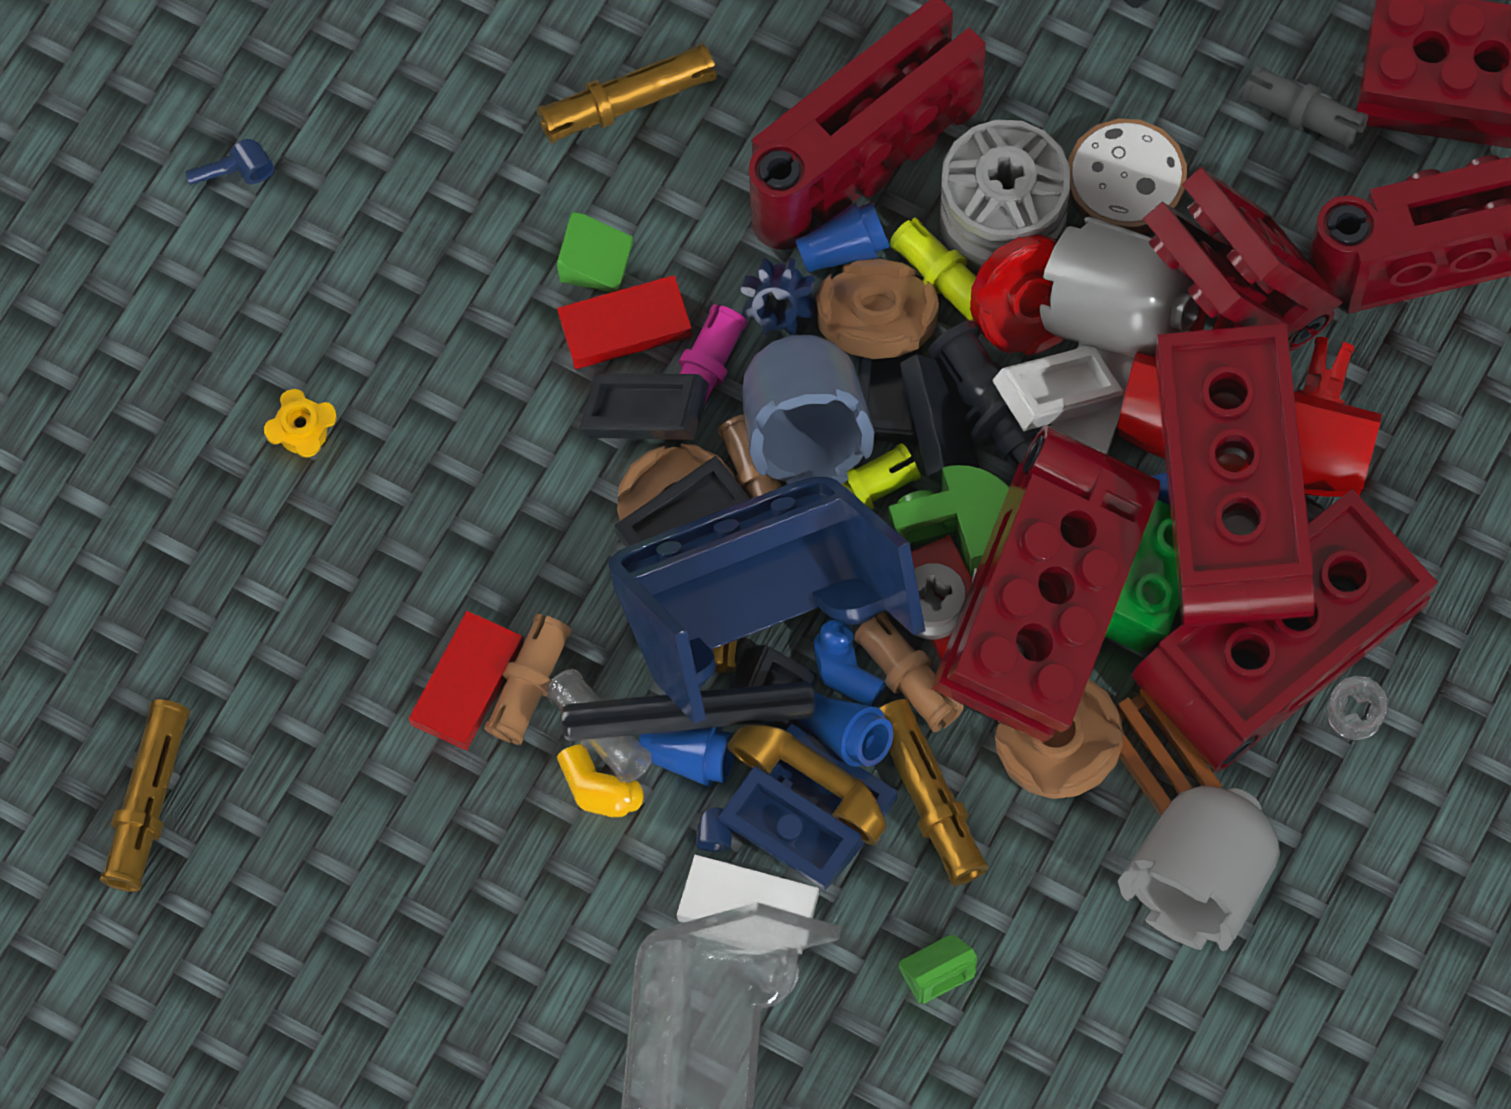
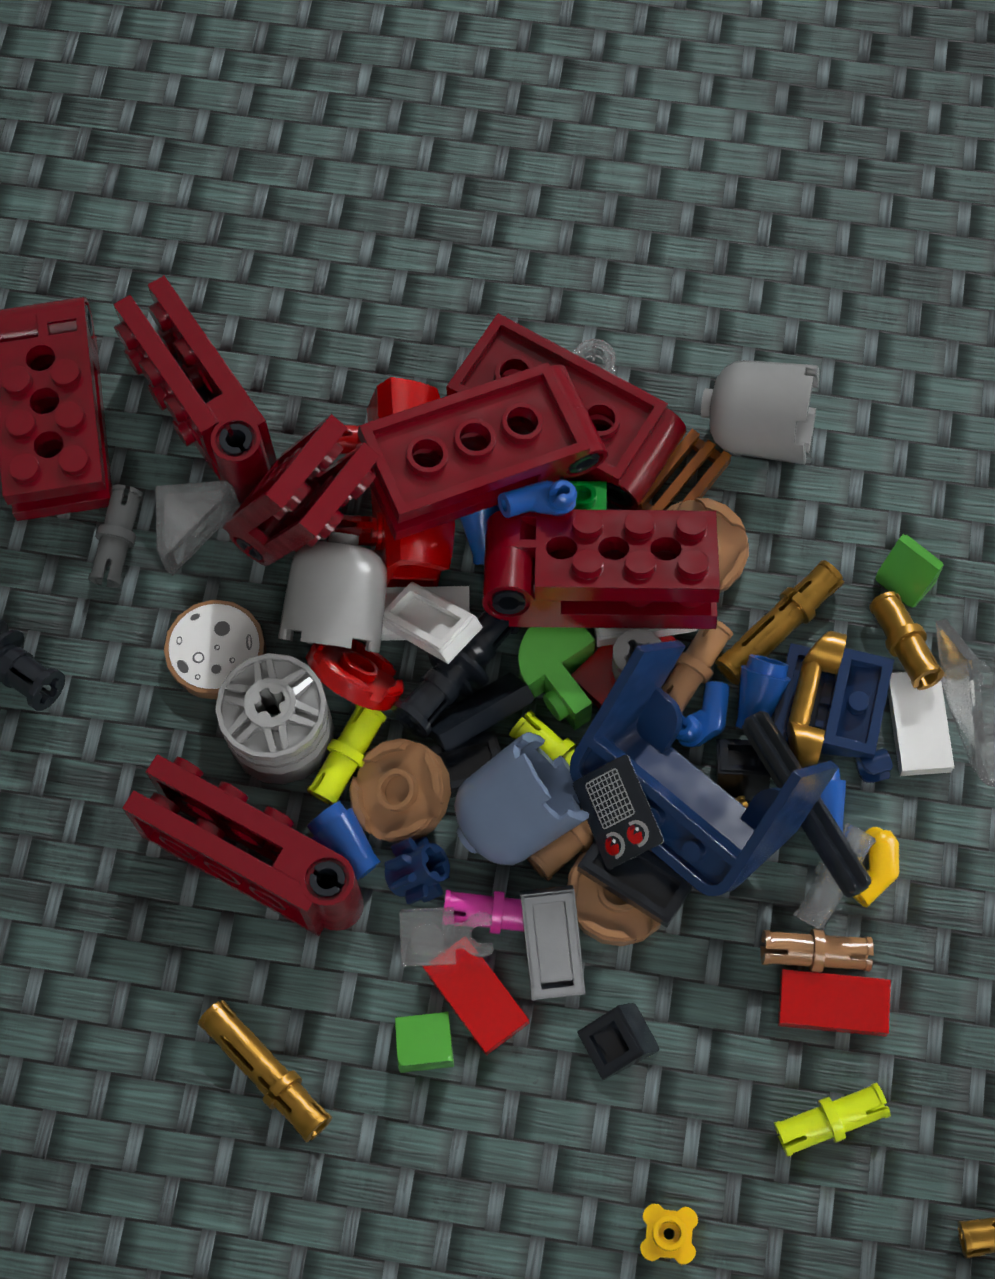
camera: 110 degrees left, 0 degrees up
none -> clear slope [156,481,240,576]
none -> clear plate [399,907,494,967]
none -> blue arm [498,480,577,518]
none -> black sticker [573,755,664,870]
none -> black slope [577,1003,659,1080]
none -> neon yellow pin [774,1083,891,1157]
none -> pearl gold pin [869,591,944,690]

